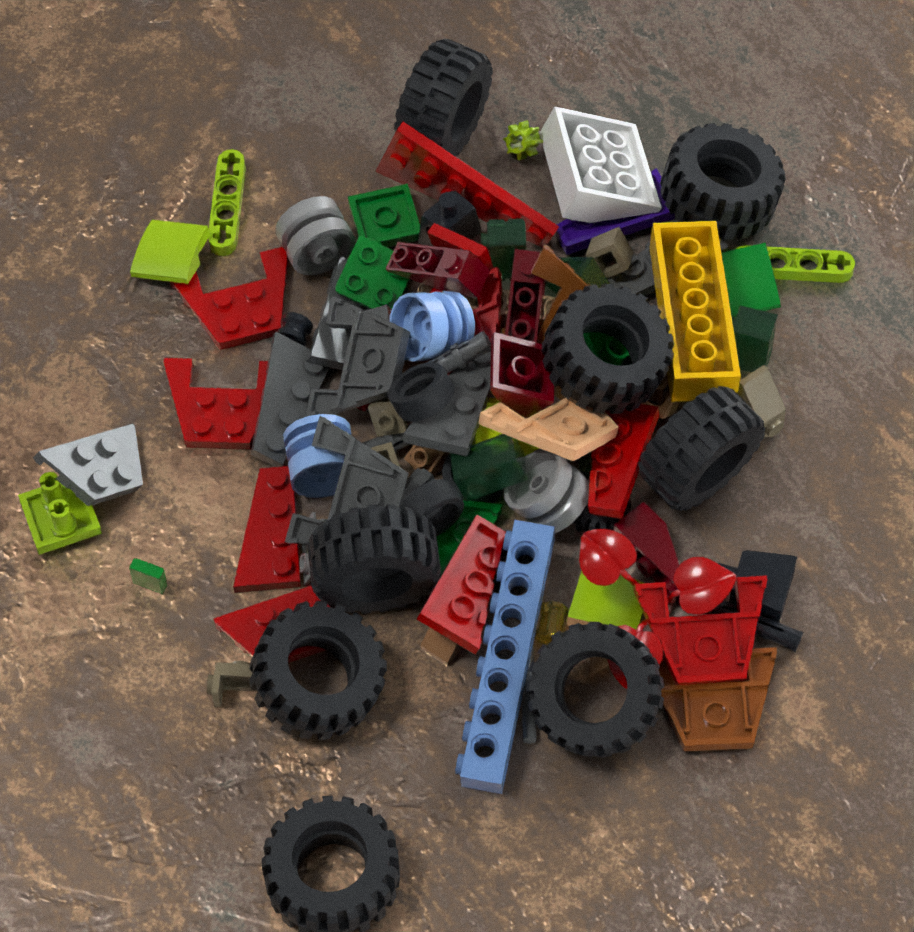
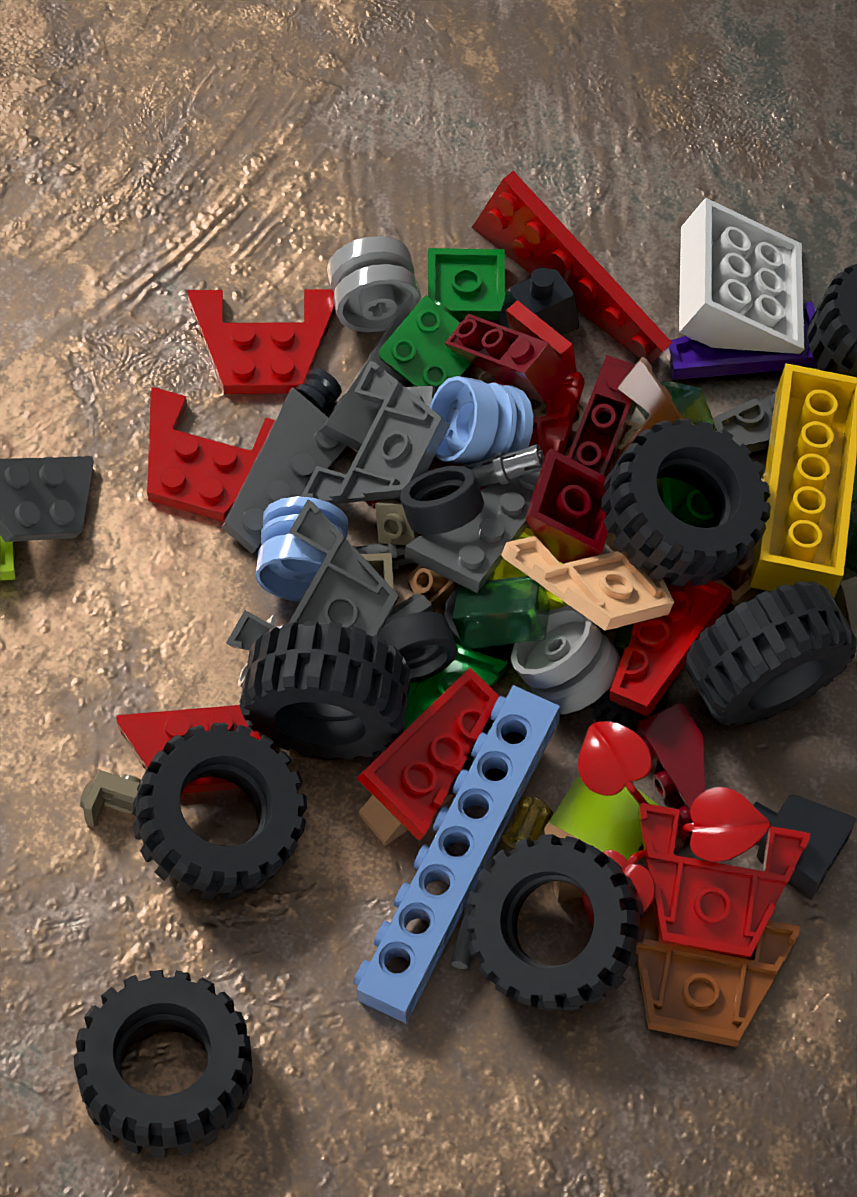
camera: 10 degrees right, 0 degrees up
green tile [129,558,168,595] -> none
lime slope [130,219,210,284] -> none
lime beam [208,149,246,256] -> none
red wing [233,466,301,593] -> none
black tyre [394,39,493,156] -> none
clear green brick [481,219,526,281] -> none
lime gear [503,120,543,160] -> none
dark tan brick [586,227,634,281] -> none
black pin [705,600,804,652] -> none

